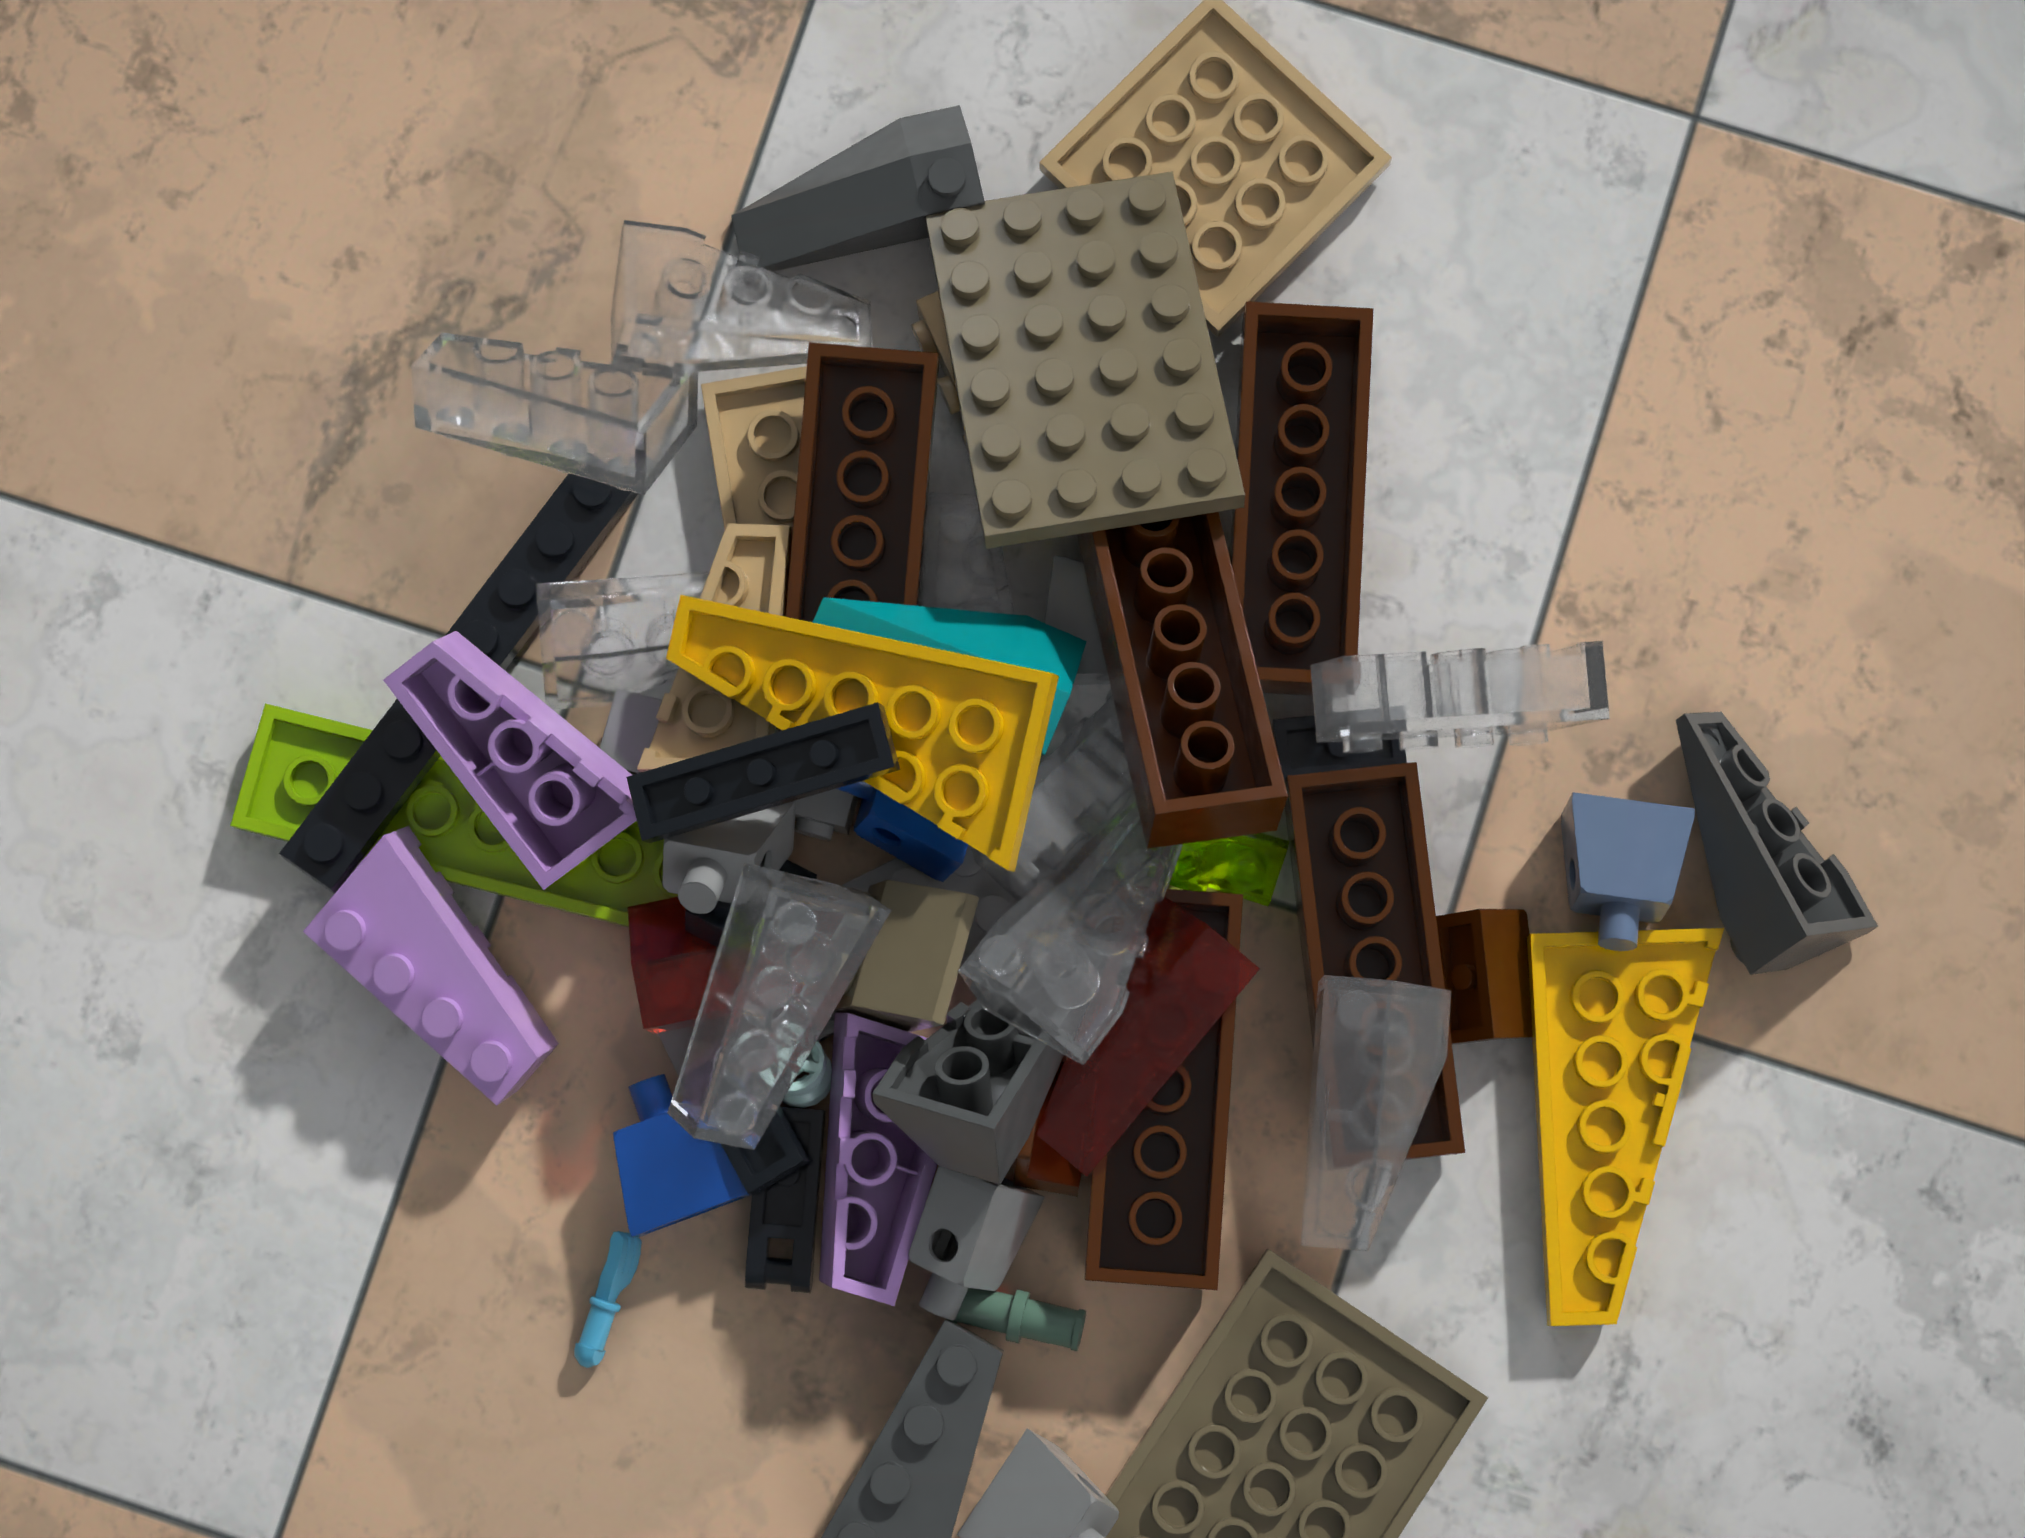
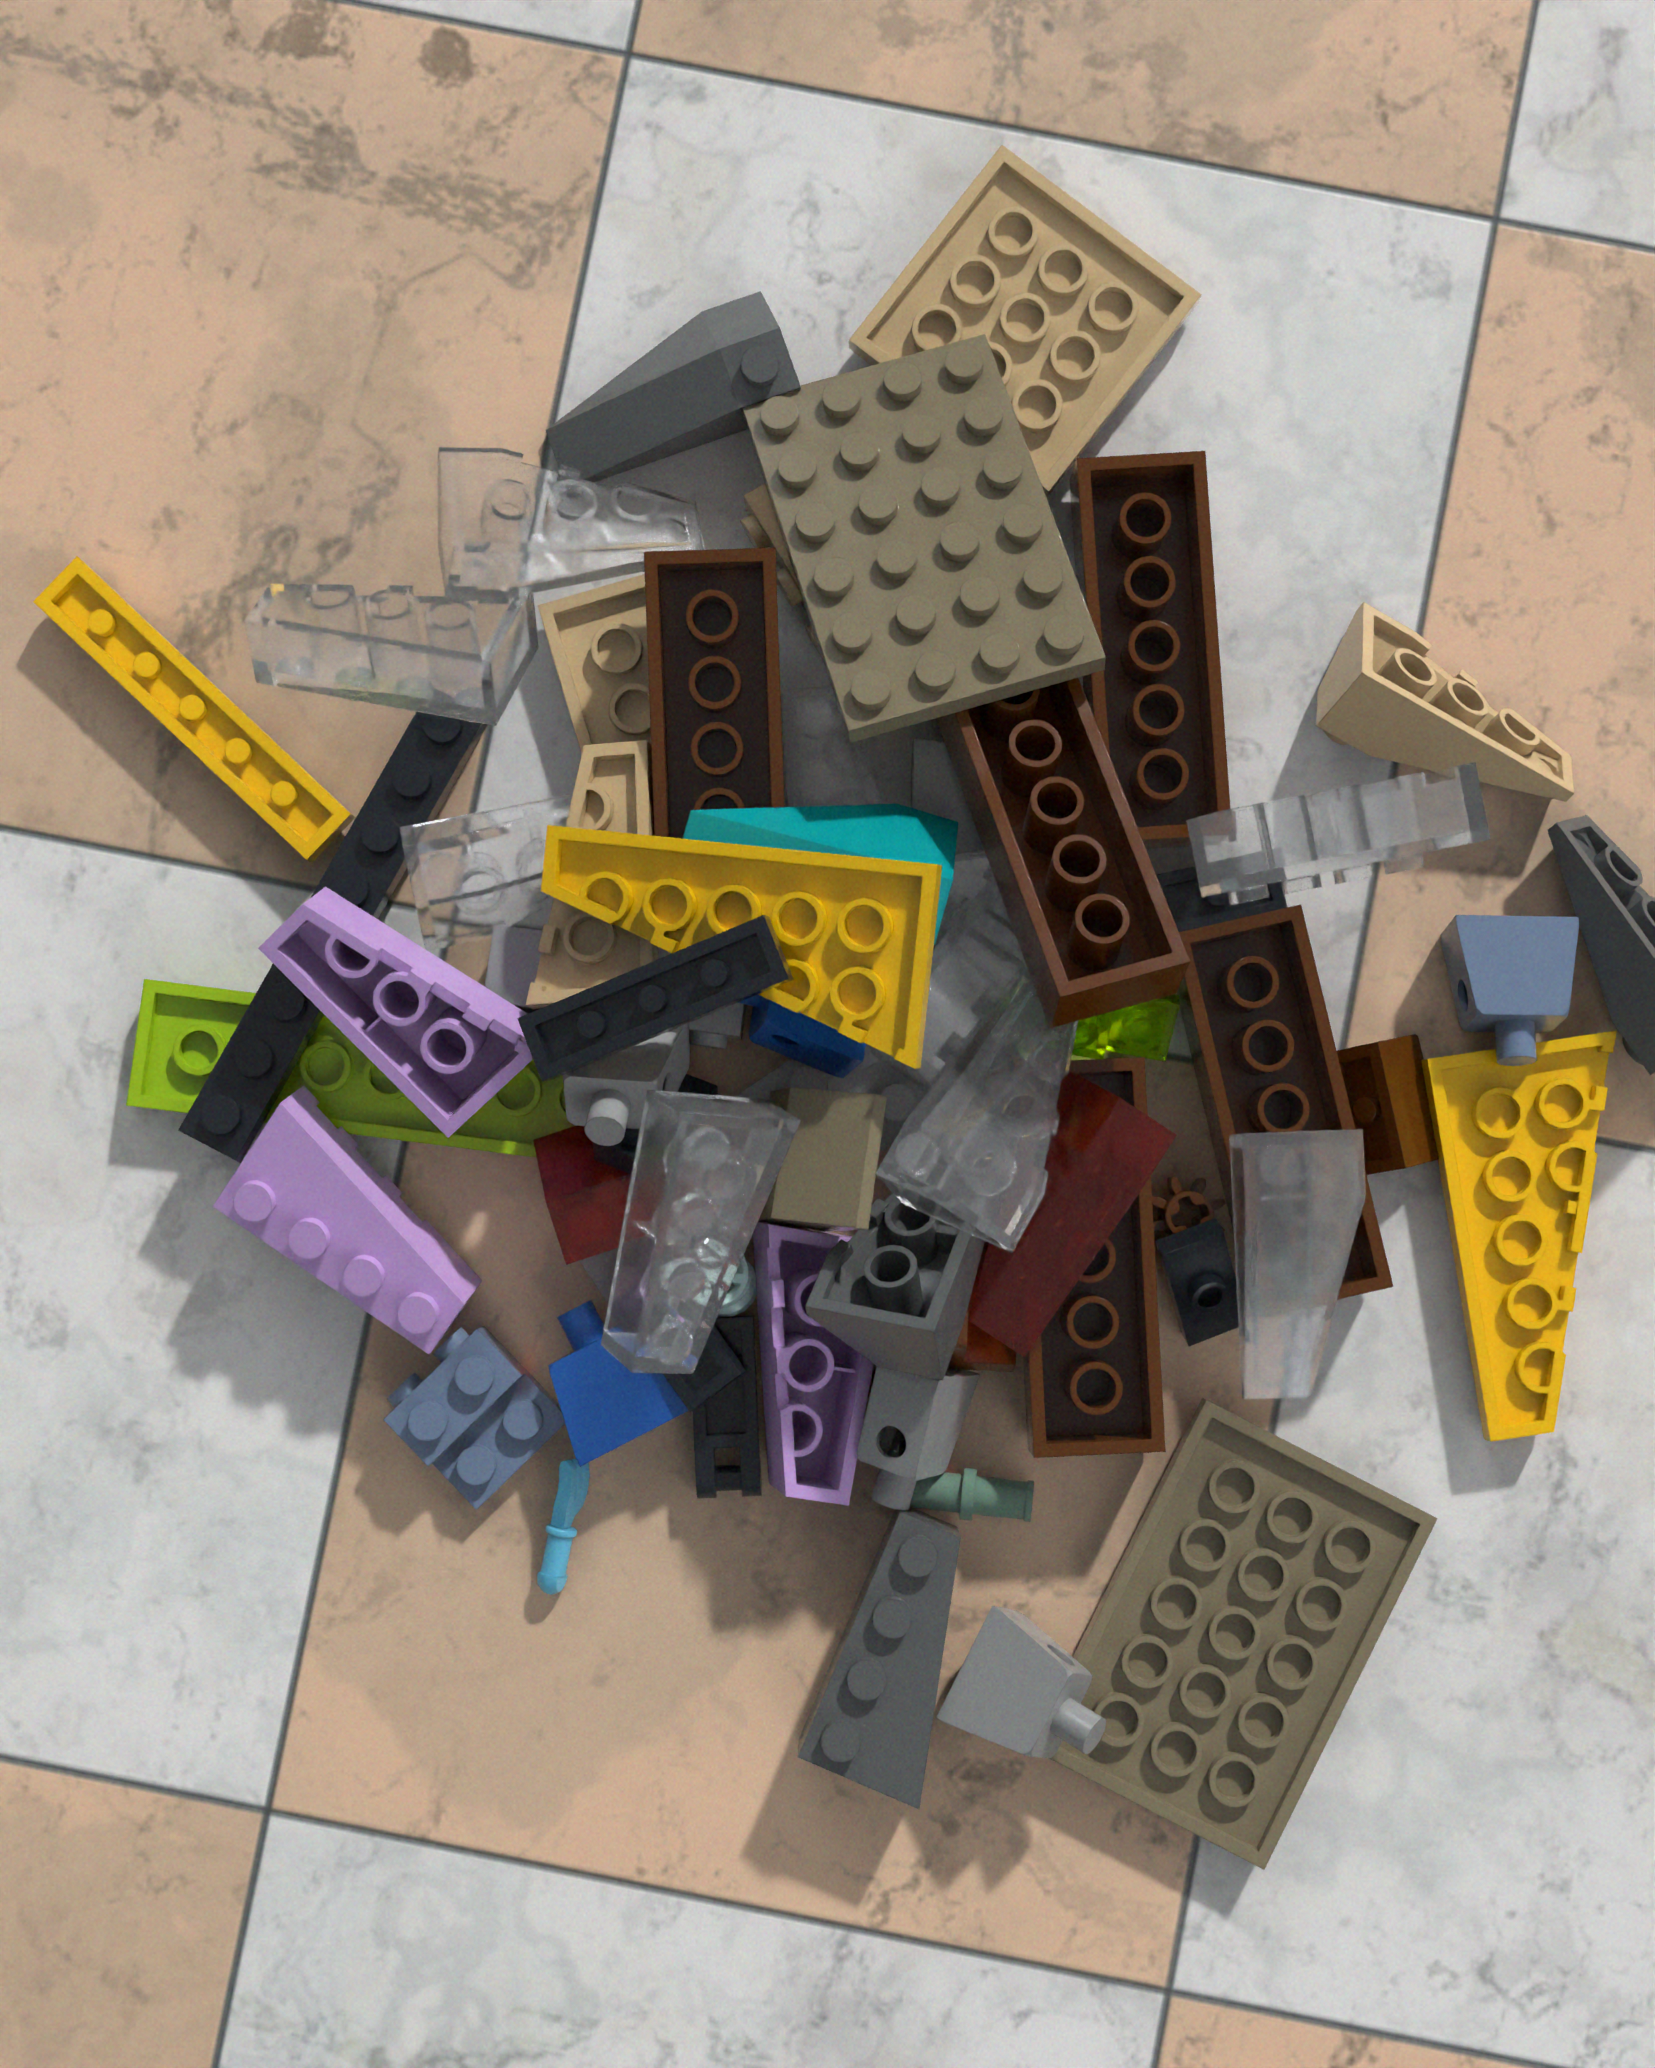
camera: 10 degrees left, 5 degrees up
none -> yellow plate [33,556,356,863]
none -> sand blue plate [383,1326,565,1510]
none -> reddish brown gear [1152,1177,1226,1235]
none -> black plate [1155,1218,1248,1346]
none -> tan wedge [1316,602,1574,802]

